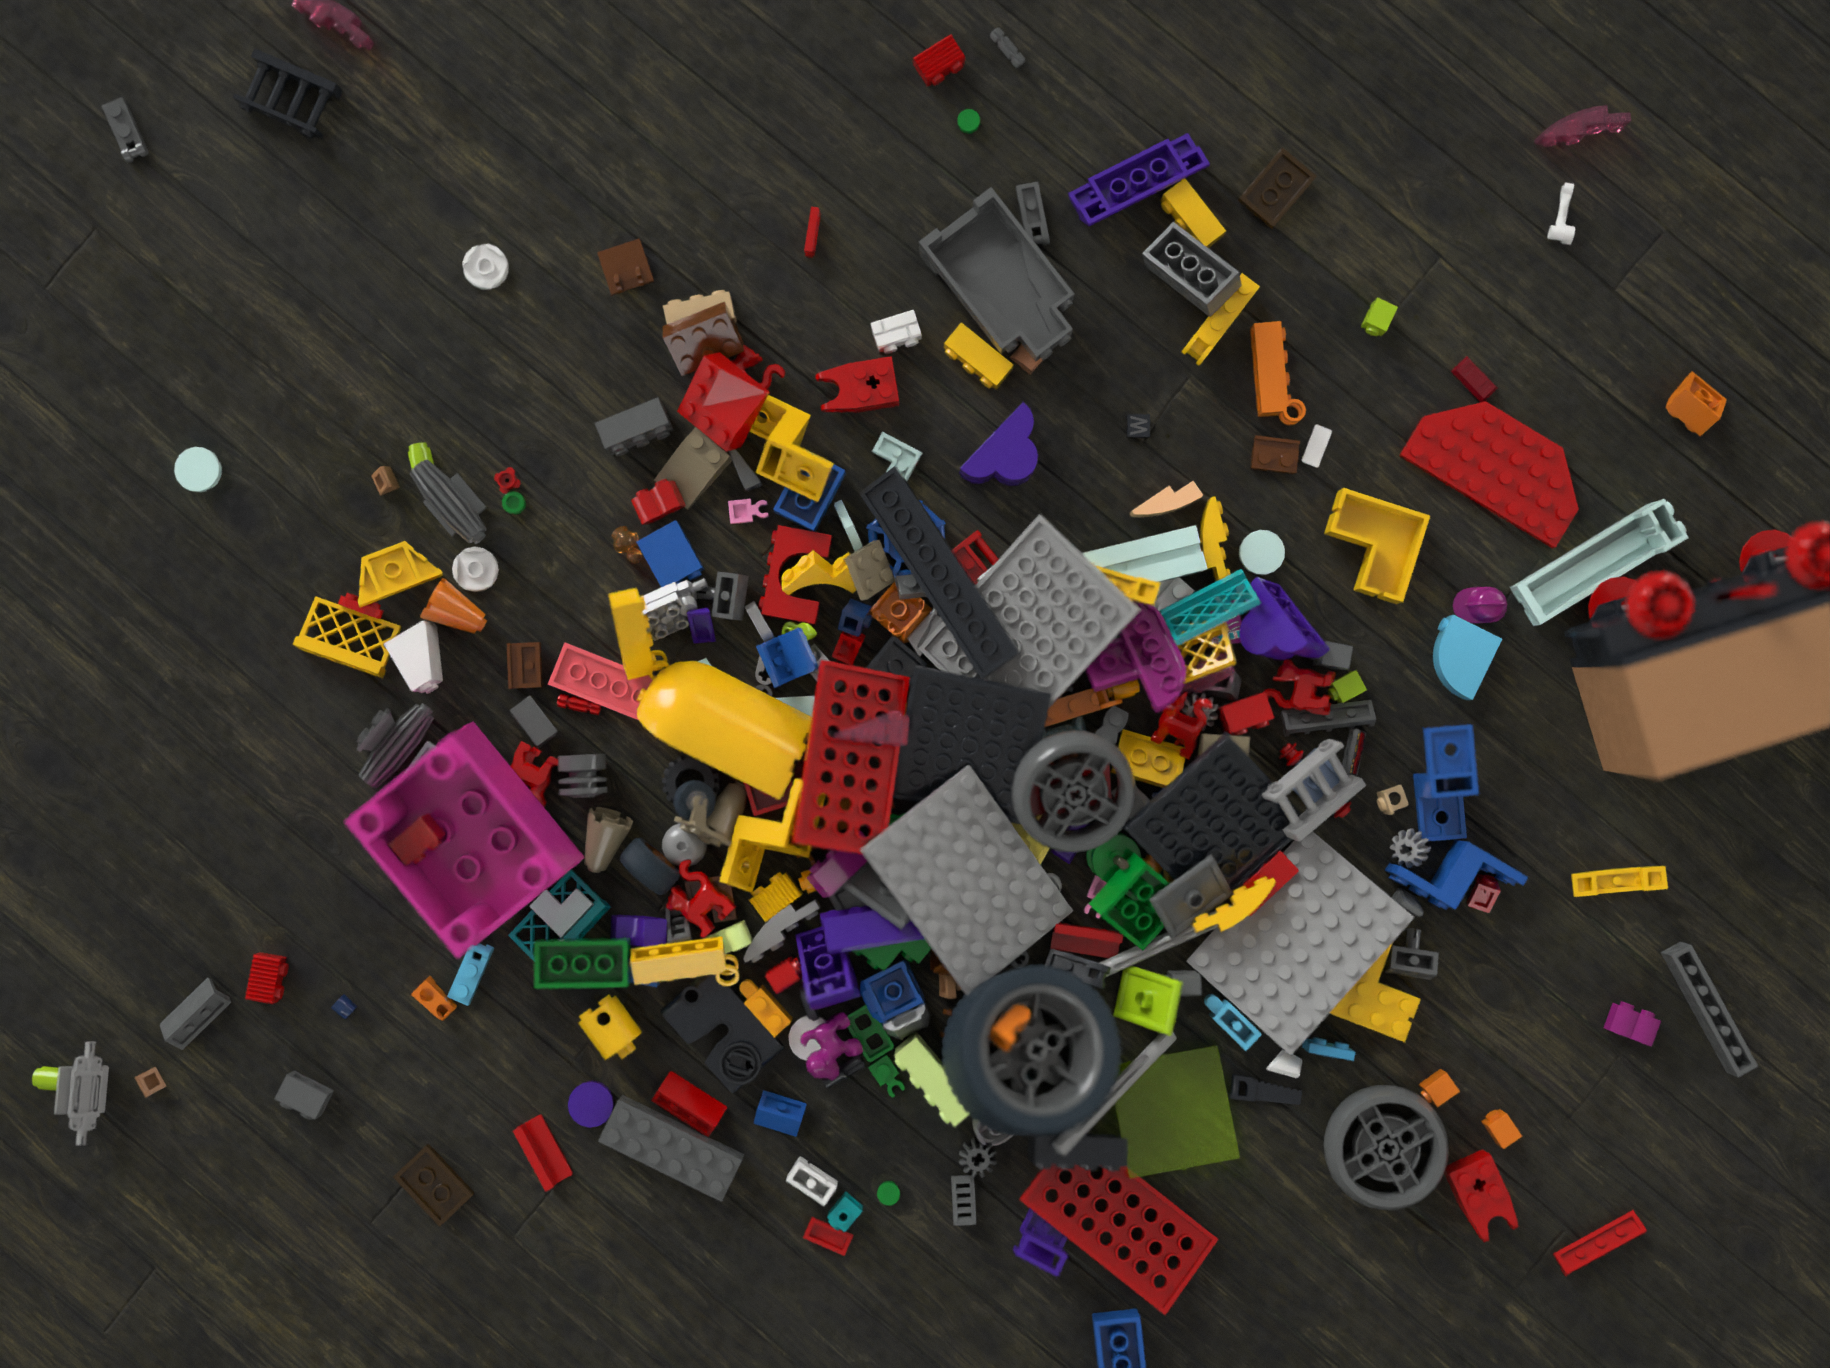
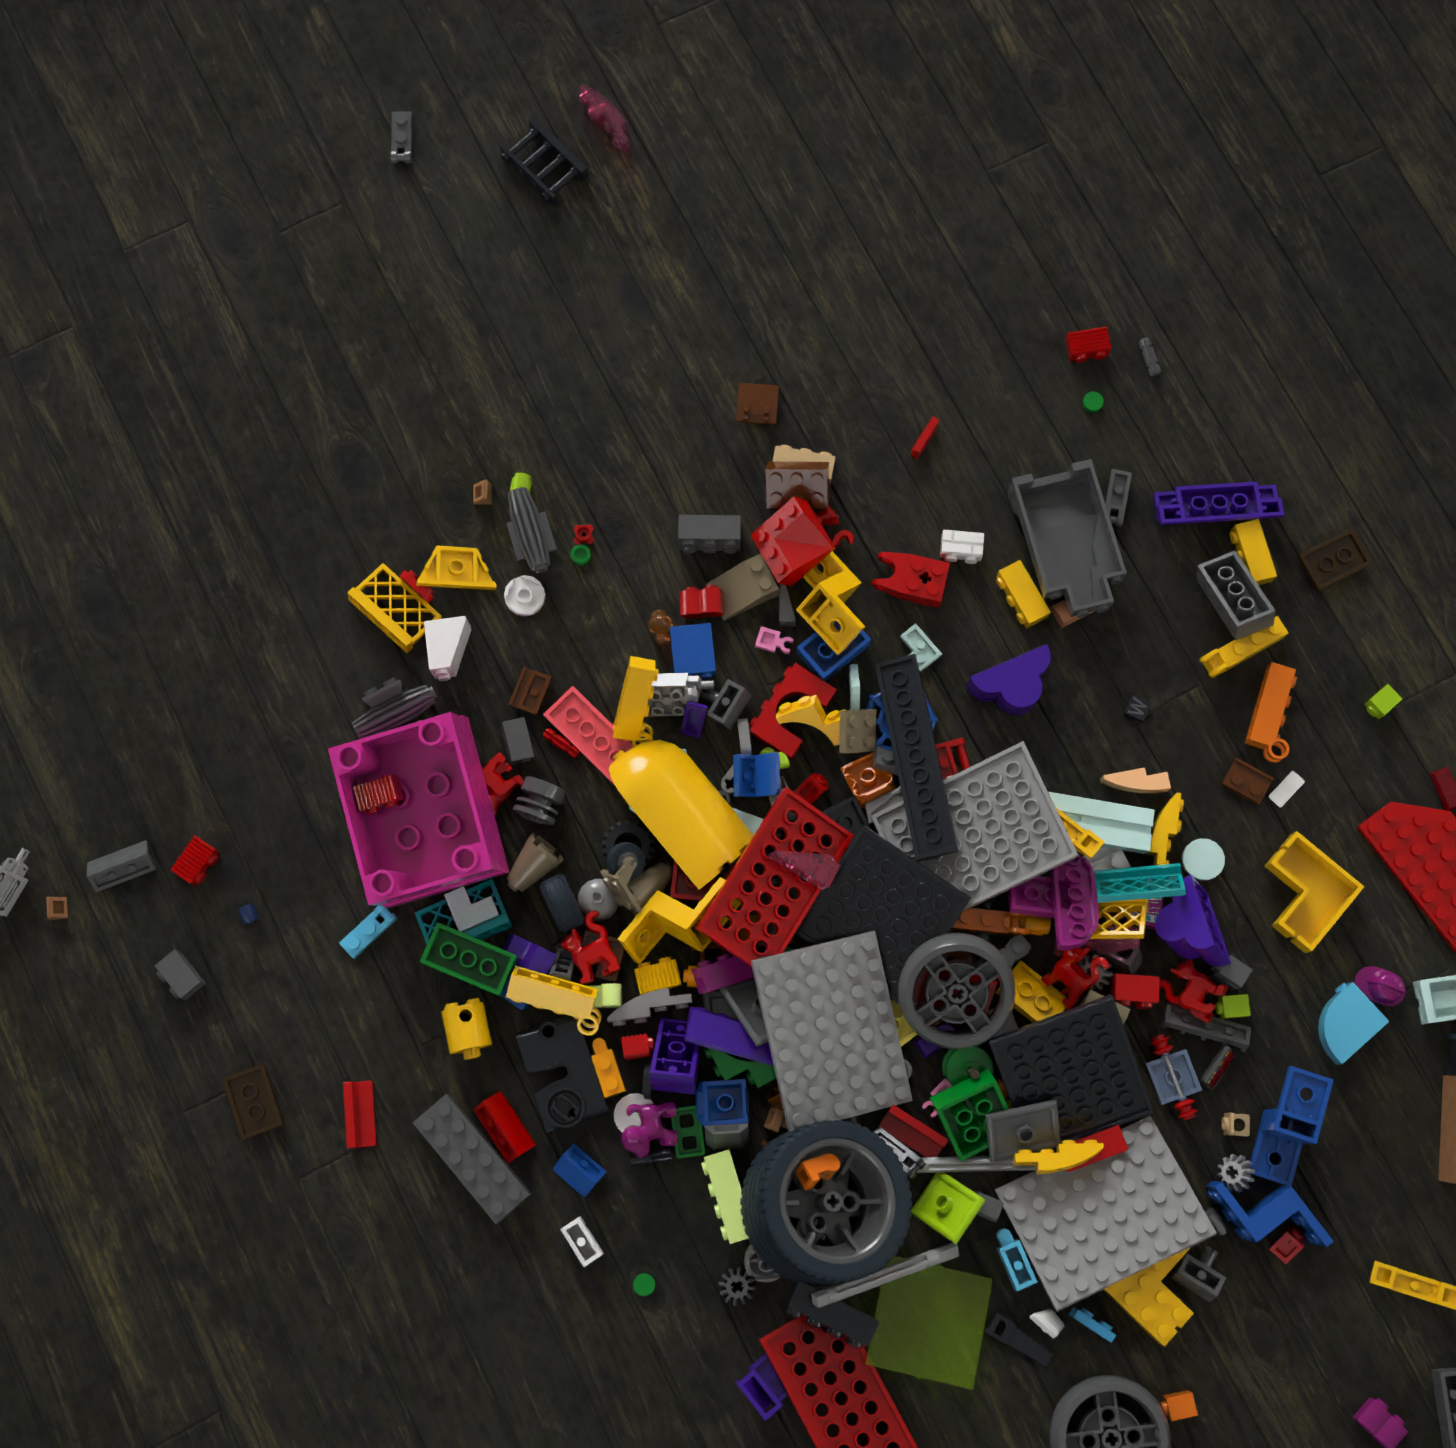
camera: 25 degrees right, 10 degrees down
light aqua tile [174,447,222,492] -> none
orange leg [411,976,457,1021] -> none
orange cone [420,578,487,634] -> none
white tile [463,244,508,289] -> none
dark purple tile [568,1081,614,1128] -> none
red tile [803,1217,853,1256] -> none
teal brick [827,1191,863,1232] -> none
dark blue brick [838,599,873,637] -> none
green plate [868,1054,905,1097] -> none
dark grey slope [951,1175,976,1226] -> none
light grey fence [1262,739,1366,842] -> none

